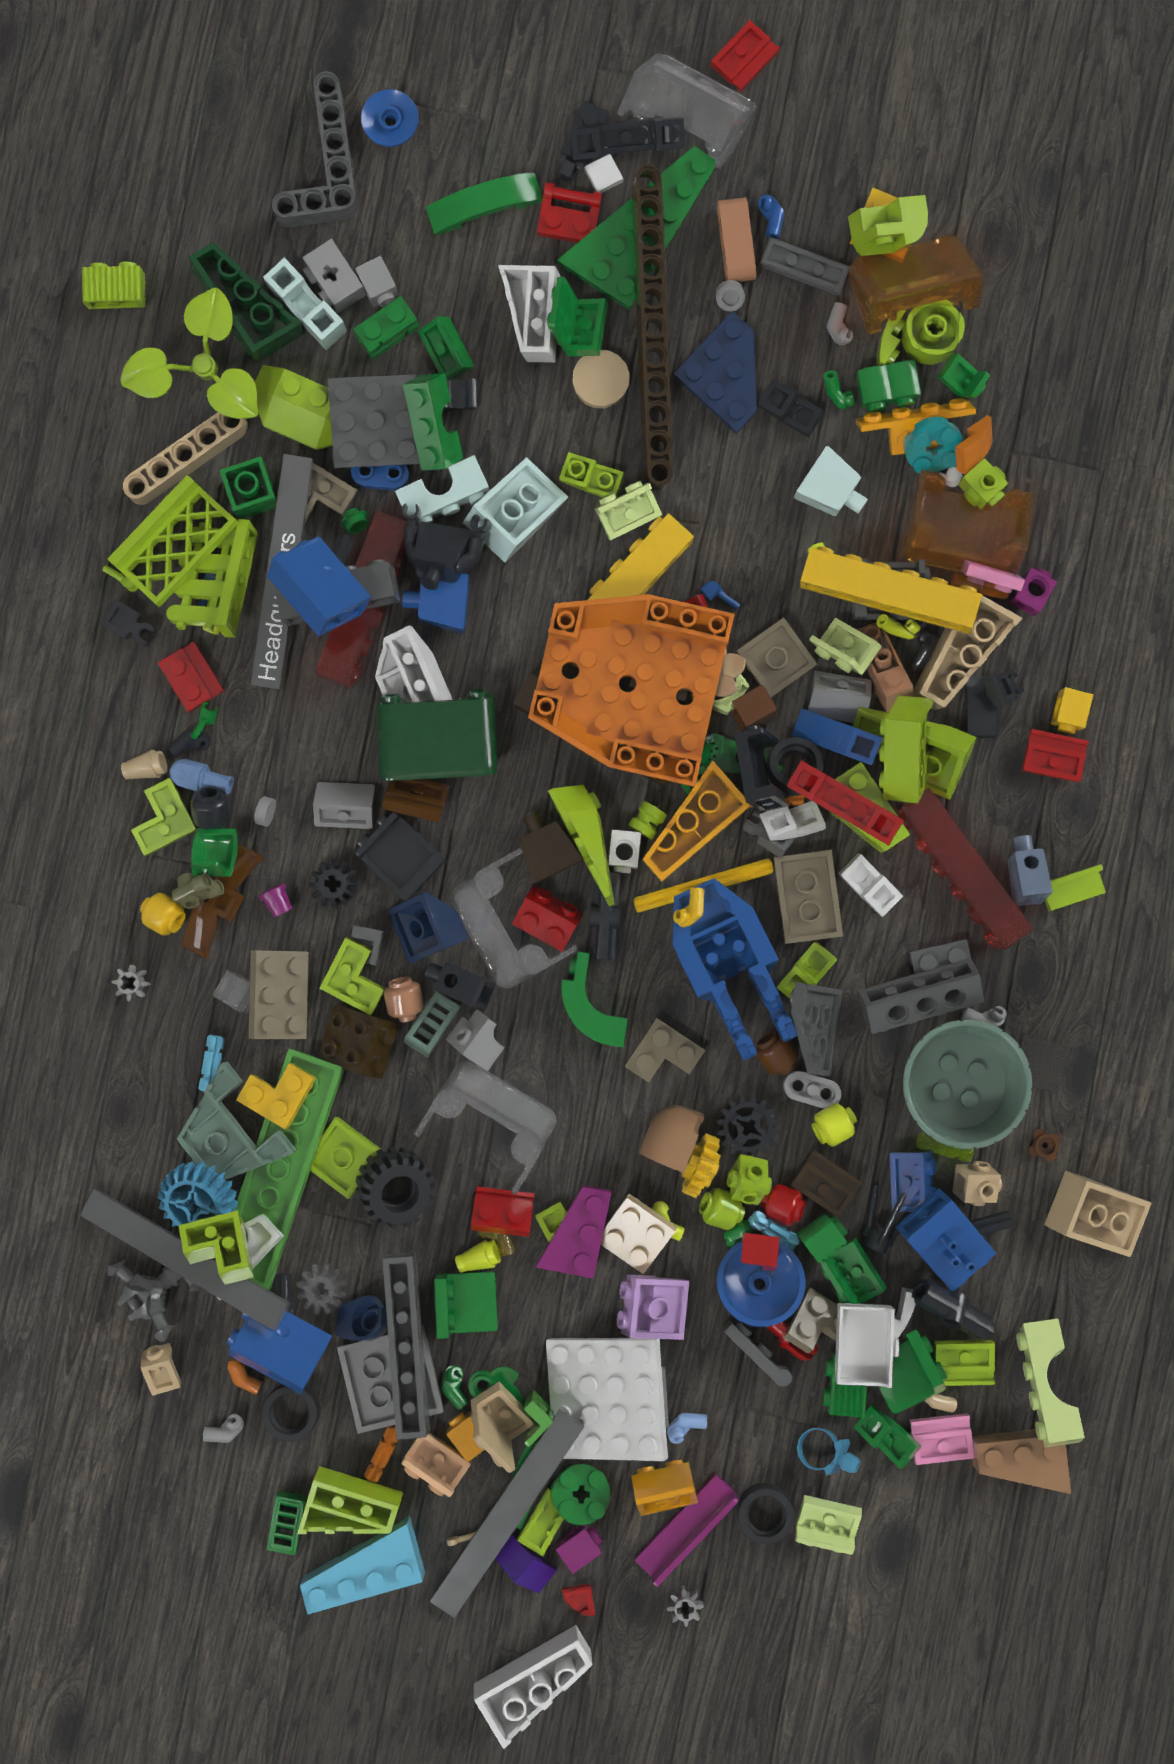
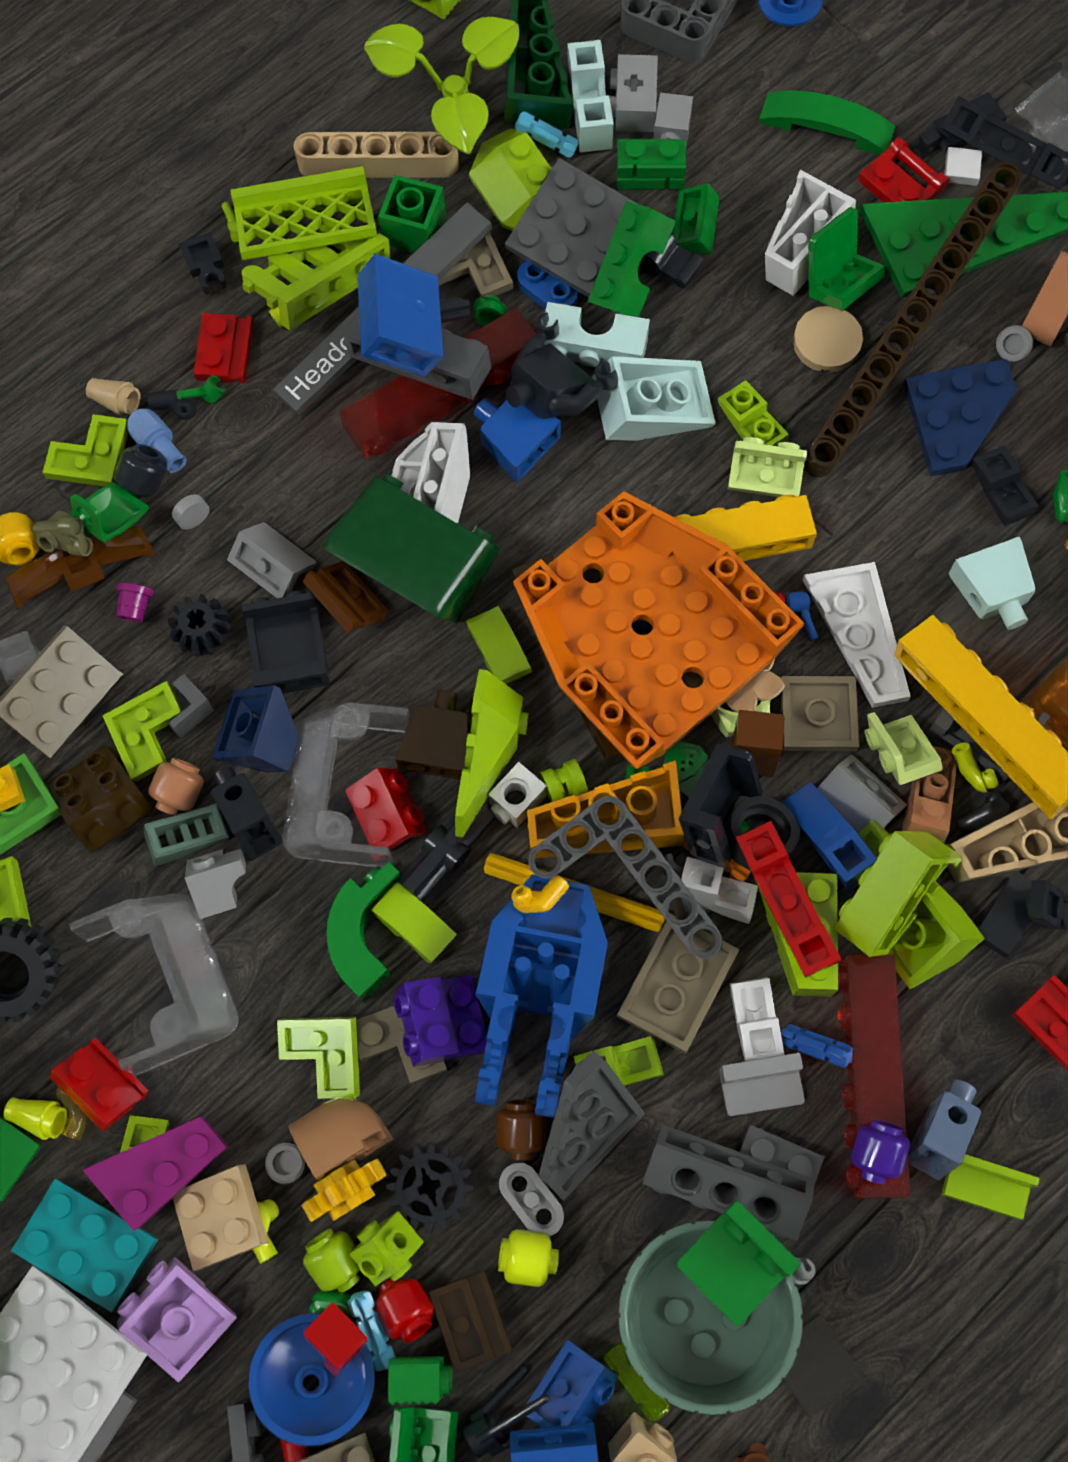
camera: 40 degrees right, 15 degrees down
none -> teal plate [11,1179,159,1313]
none -> light grey tile [265,1143,307,1184]
none -> lime plate [277,1017,360,1099]
none -> lime slope [370,882,457,963]
none -> dark purple plate [394,975,487,1067]
none -> lime slope [466,606,532,684]
none -> medium azure axle [515,111,579,158]
none -> dark grey beam [528,796,722,958]
none -> green bracket [676,1200,801,1326]
none -> light grey panel [719,1053,805,1117]
none -> blue axle [781,1024,853,1068]
none -> white wing [802,562,911,708]
none -> dark purple head [851,1119,910,1184]

